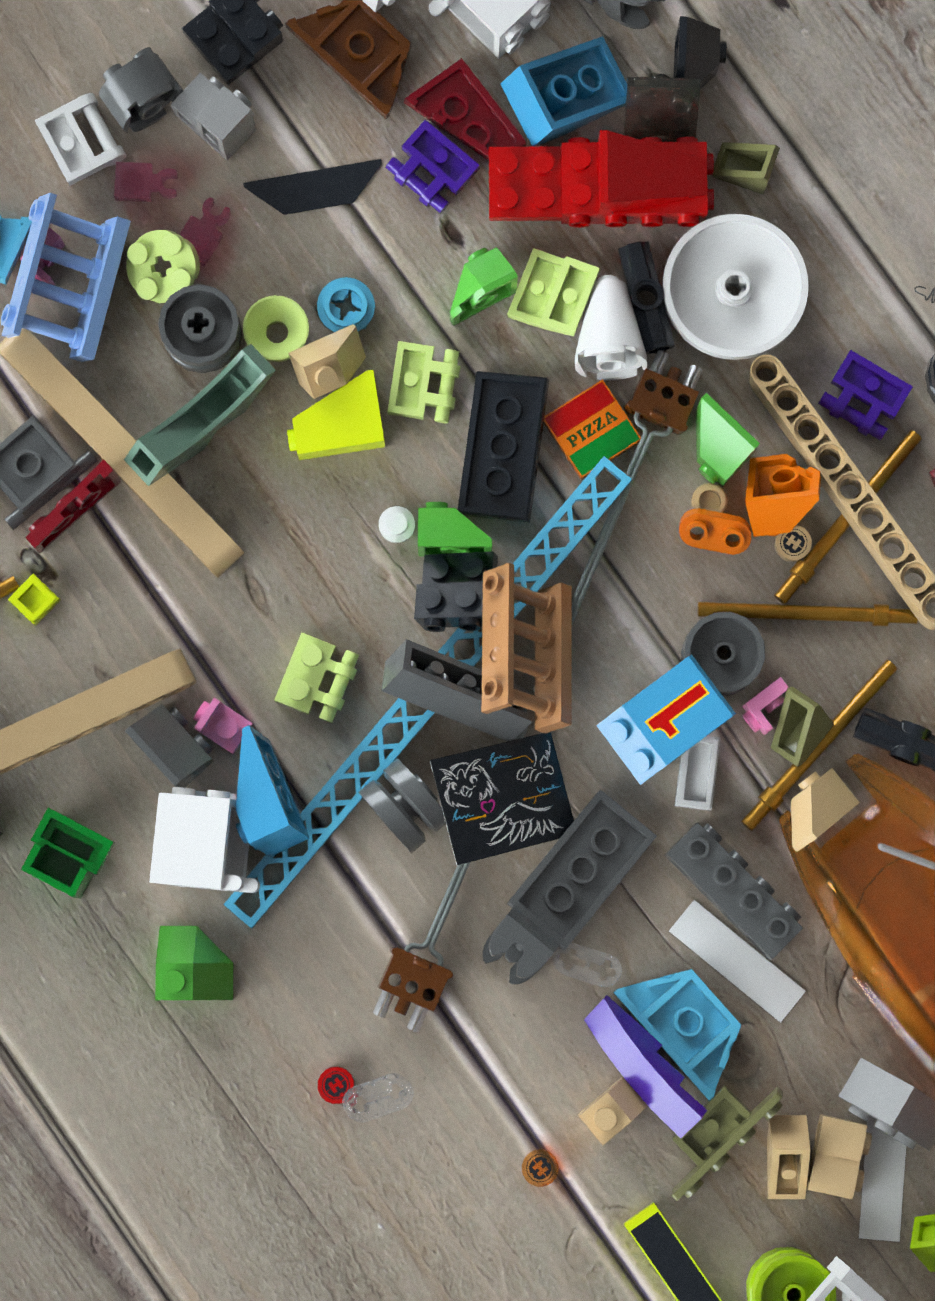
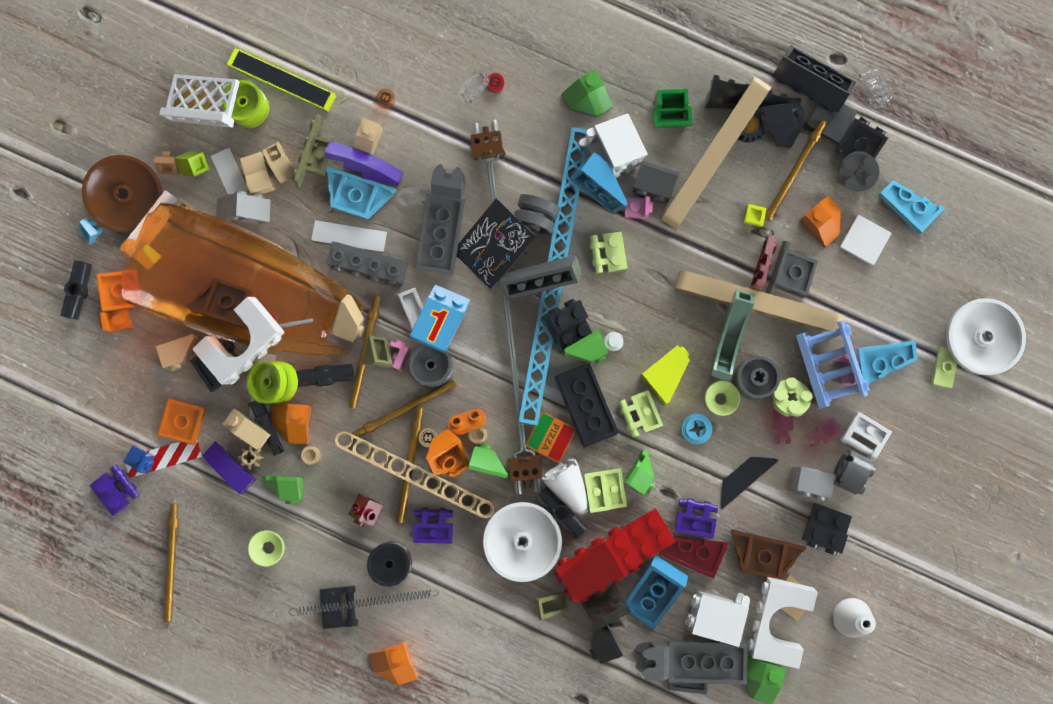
camera: 150 degrees right, 0 degrees up
tan slope [288,324,366,399] -> none
medium nougat fence [481,563,572,733] -> none

